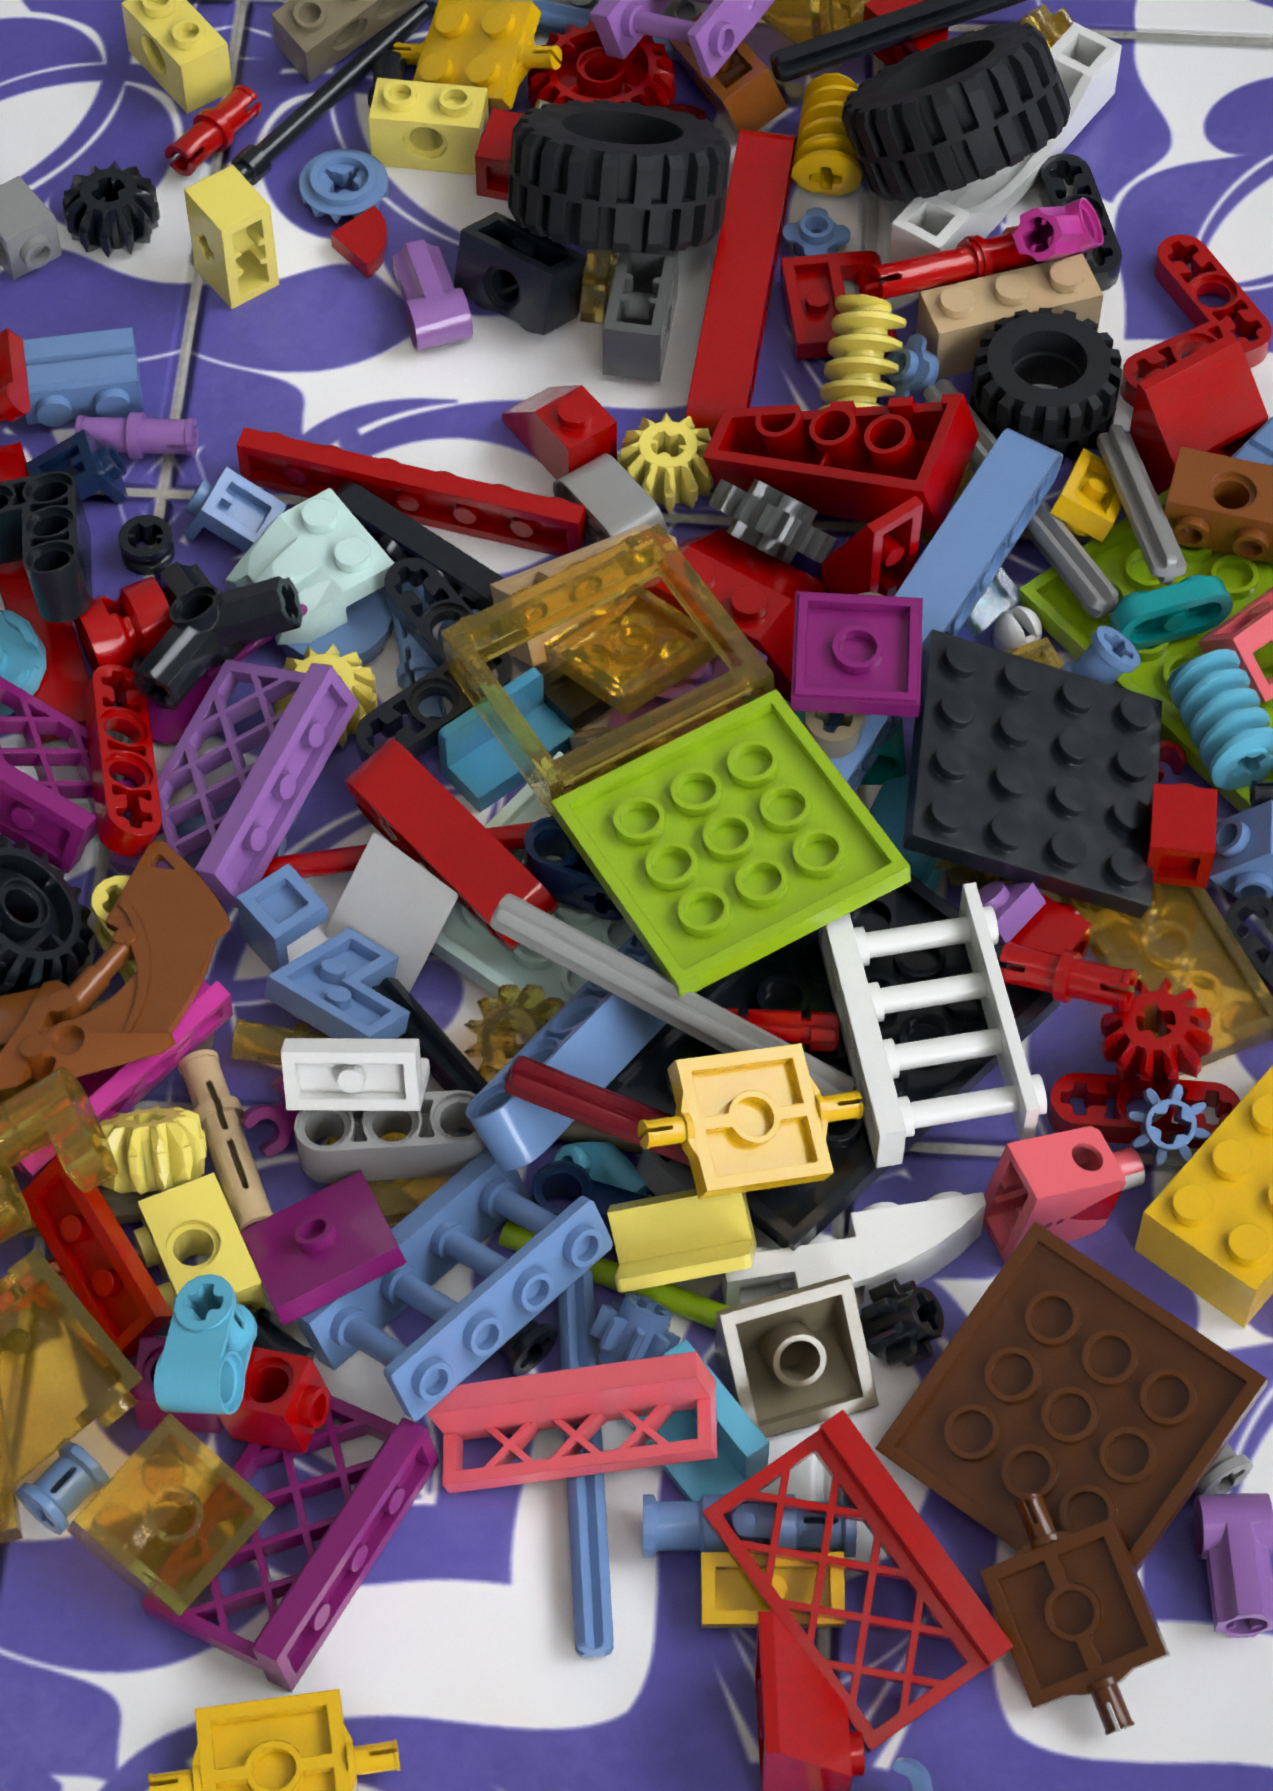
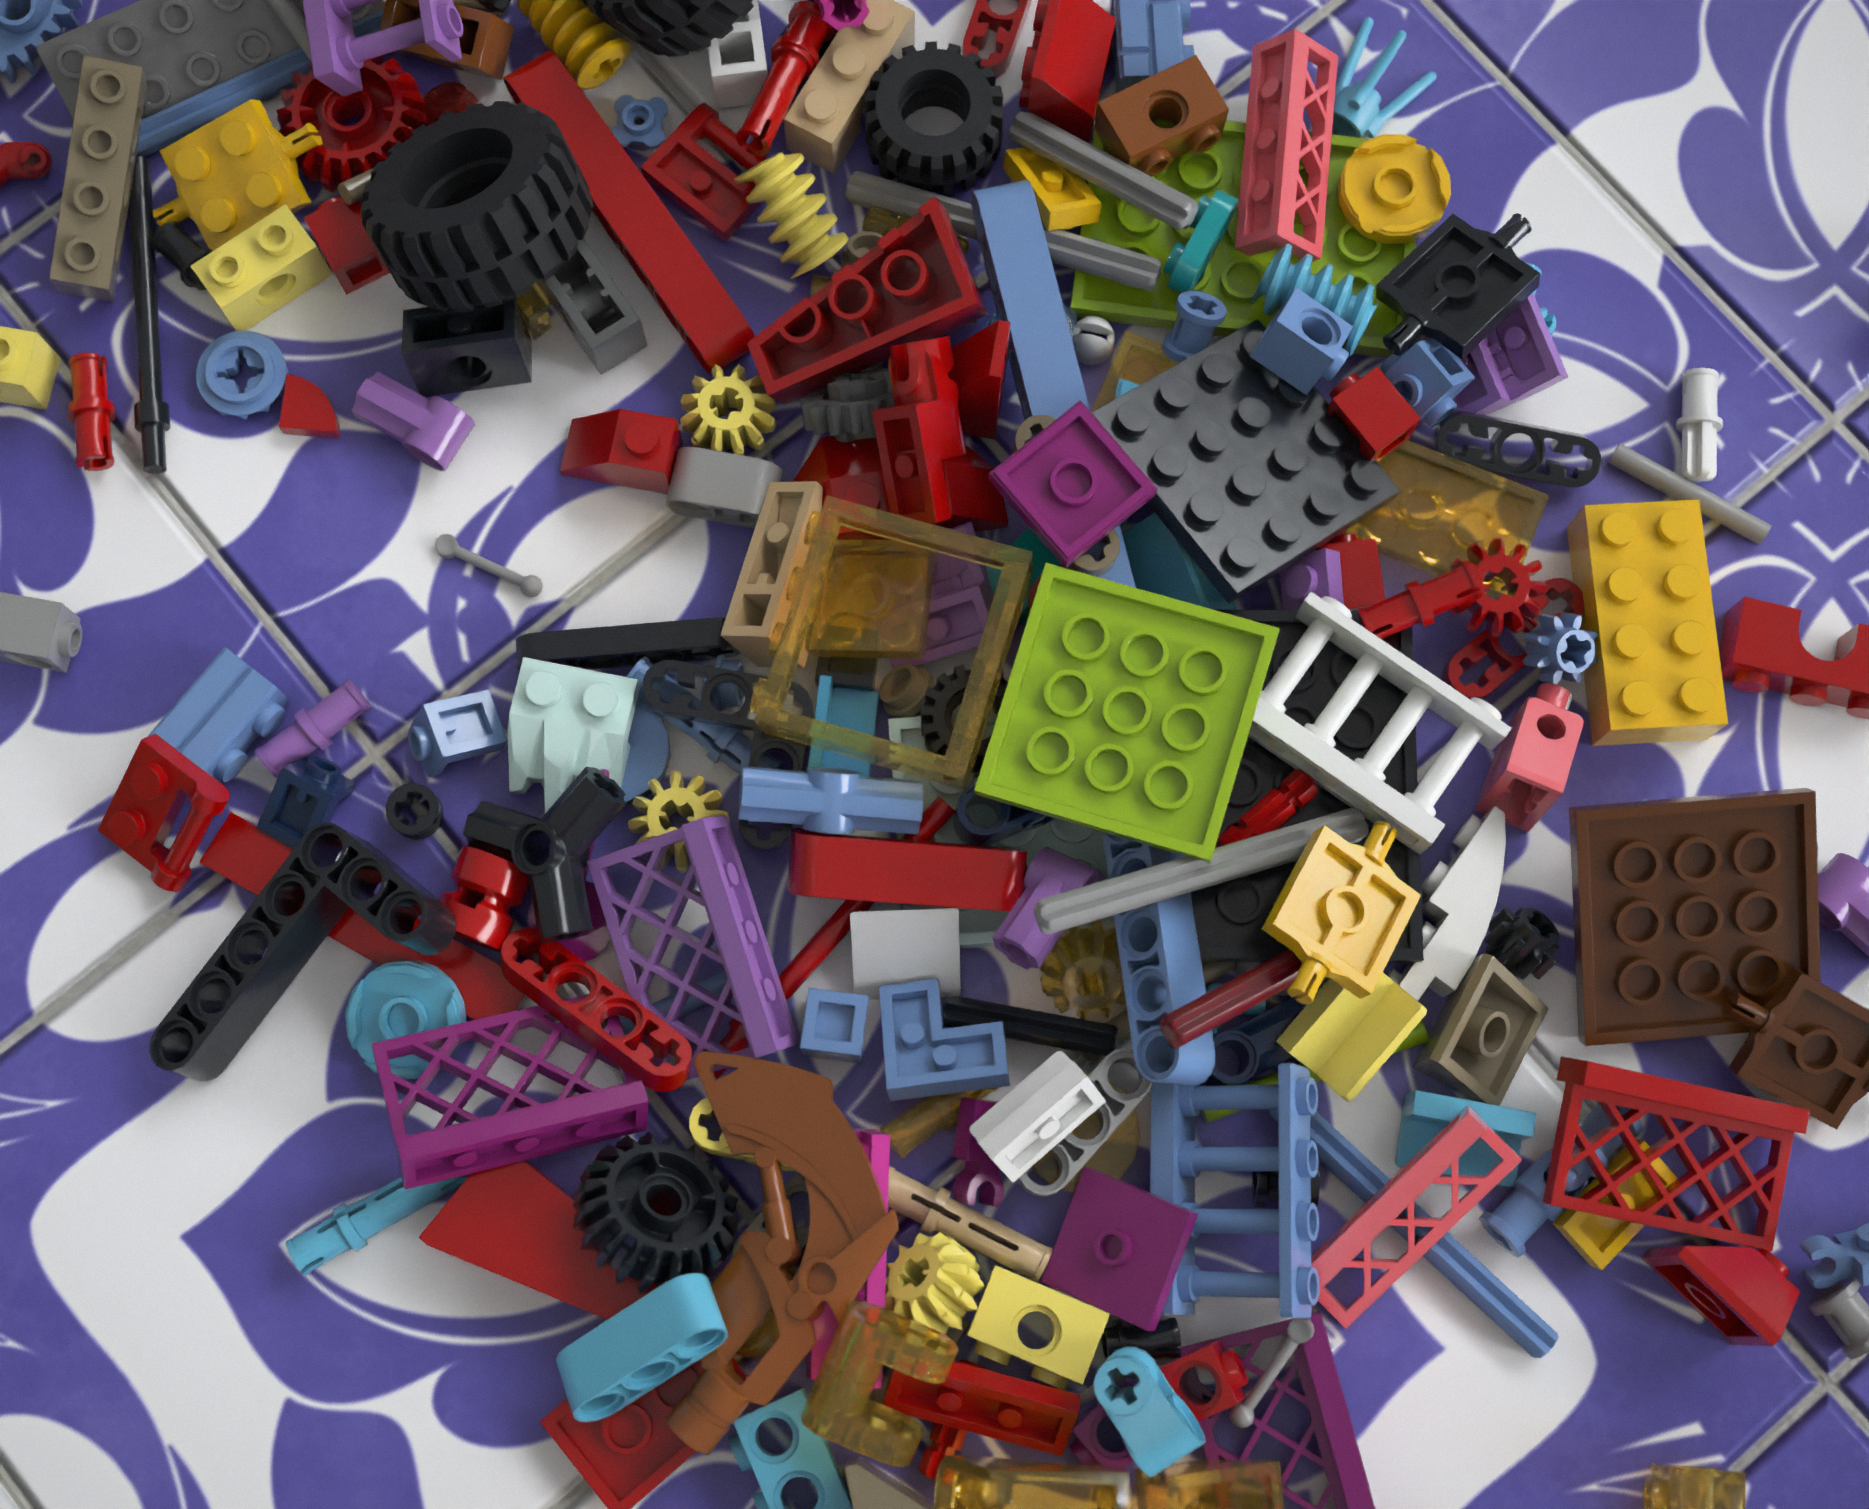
camera: 45 degrees left, 20 degrees up
black gear [62,160,160,258] -> none
light yellow brick [184,165,279,310] -> none
red plate [236,427,586,557] -> none
medium blue gear [589,1293,681,1364] -> none
medium blue plate [885,334,939,398] -> none
none -> light grey hinge [435,534,543,597]
none -> medium blue piece [738,766,924,834]
none -> red plate [872,336,966,527]
none -> medium lavender piece [993,847,1102,970]
none -> light grey hinge [1230,1318,1314,1428]
none -> medium blue brick [1250,287,1353,395]

